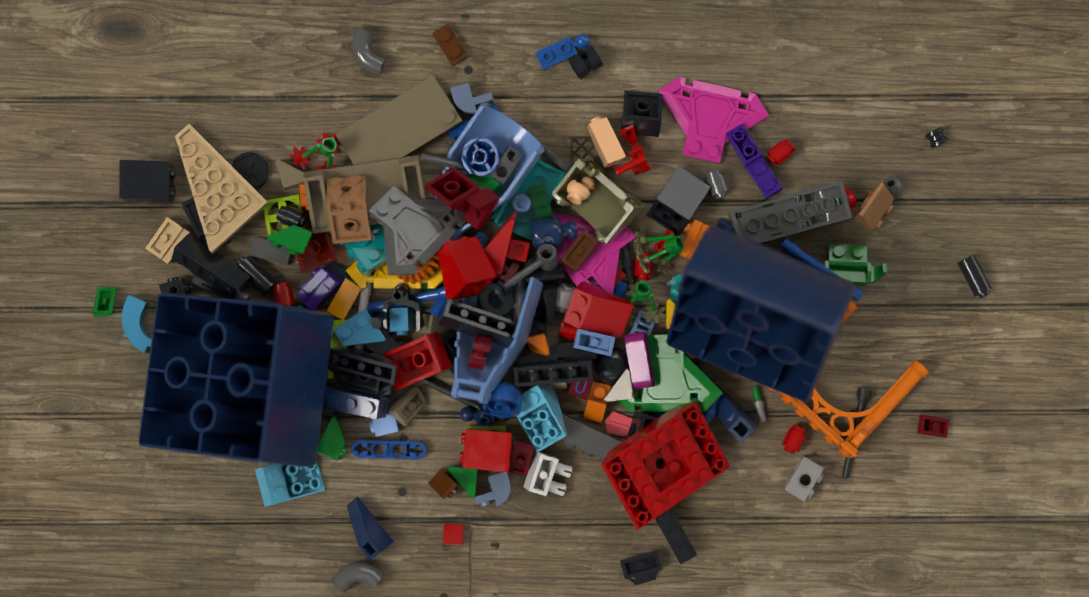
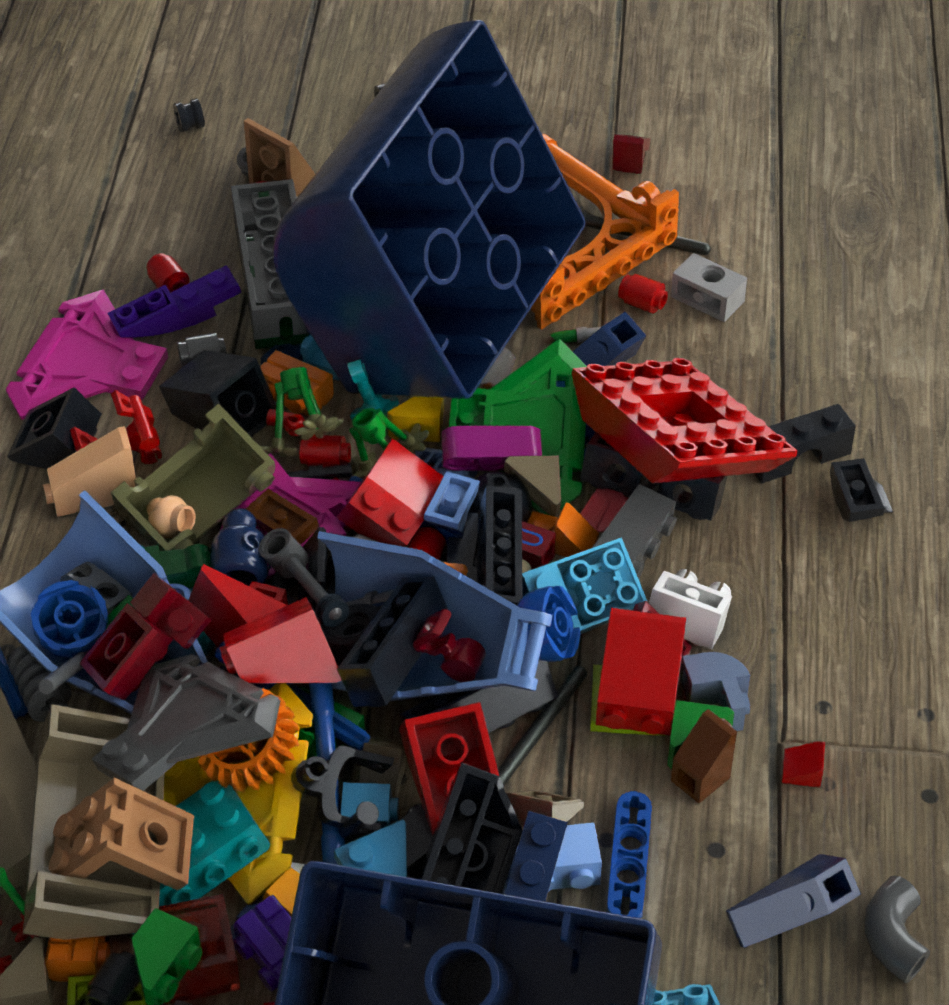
camera: 85 degrees left, 40 degrees down
dark blue plate [460,407,495,426] -> none

